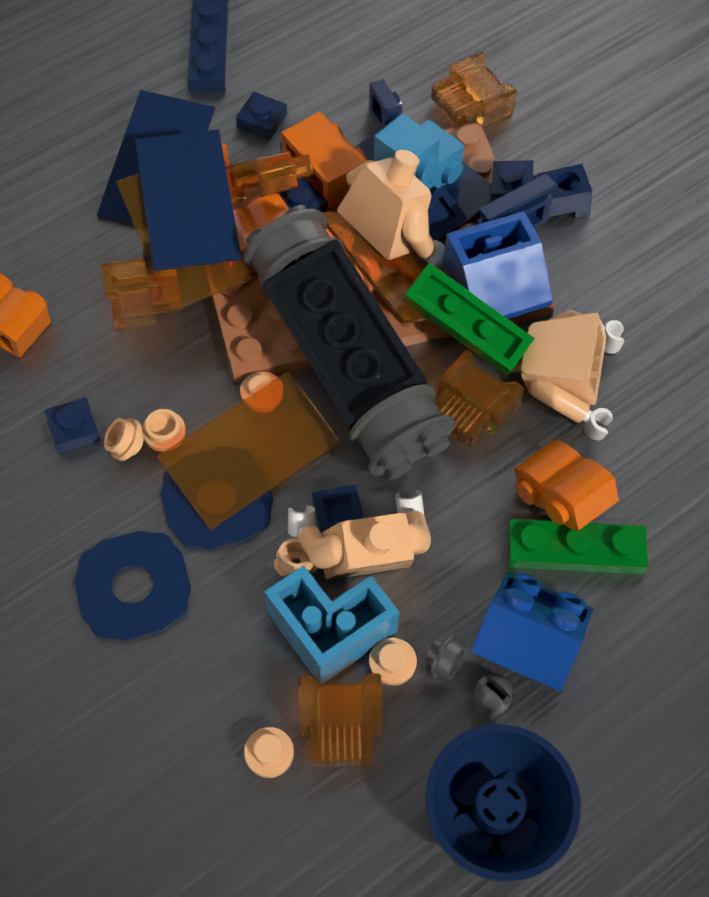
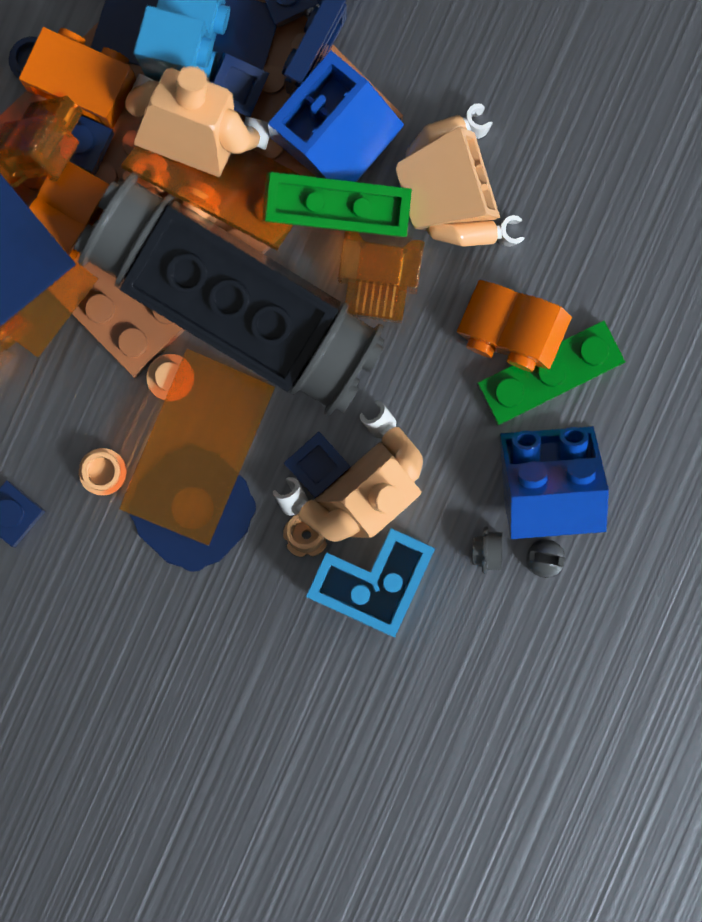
camera: 30 degrees left, 25 degrees up
dark blue piece [74,531,191,641] -> none
light nougat plate [104,418,144,461] -> none
light nougat plate [244,727,294,778] -> none
clear orange piece [298,673,383,767] -> none
light nougat plate [369,638,417,686] -> none
dark blue piece [426,724,581,882] -> none

